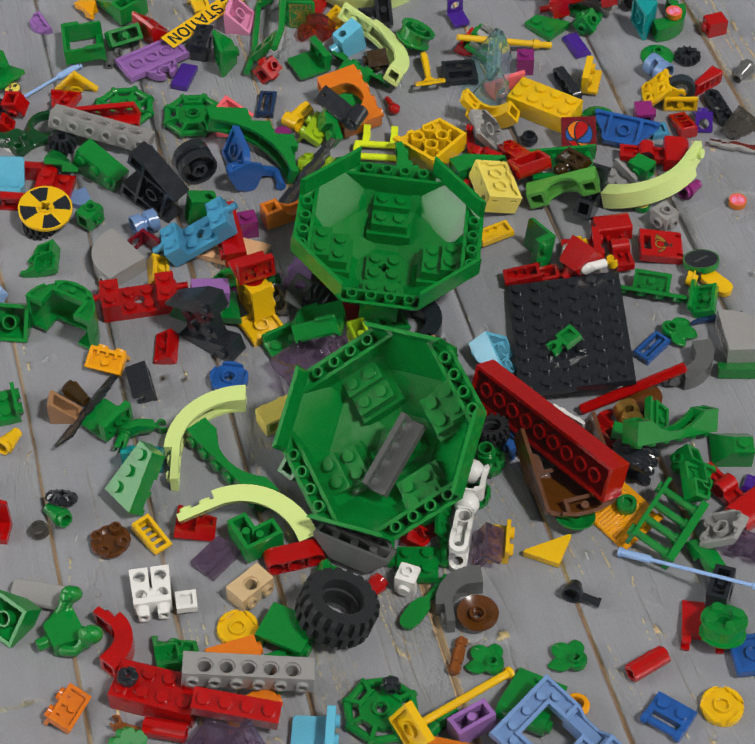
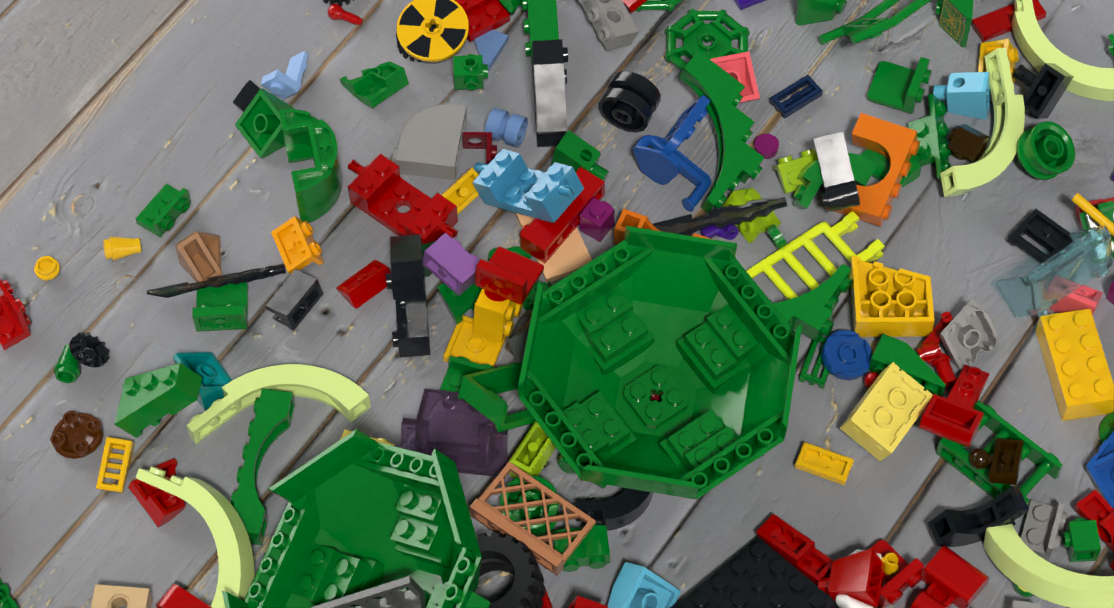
camera: 50 degrees right, 10 degrees up
clear smoke plate [29,520,50,540] -> none
dark brown cone [62,380,91,407] -> none
green arm [113,419,167,453] -> none
white hips [129,564,173,622] -> none
white plate [175,589,198,614] -> none
clear purple plate [190,535,241,581] -> none
blue plate [210,361,249,391] -> none
green brick [227,512,284,564] -> none
red brick [252,55,283,84] -> none
yellow piece [281,101,314,132] -> none
clear red brick [298,13,336,42] -> none
red piece [384,96,400,115] -> none
yellow piece [414,52,446,86] -> none
yellow arch [459,88,520,129] -> none
black plate [520,130,538,146] -> none
green bracket [523,218,556,267] -> none
bright green arch [526,166,600,209] -> none
tile [560,116,597,151] -> none

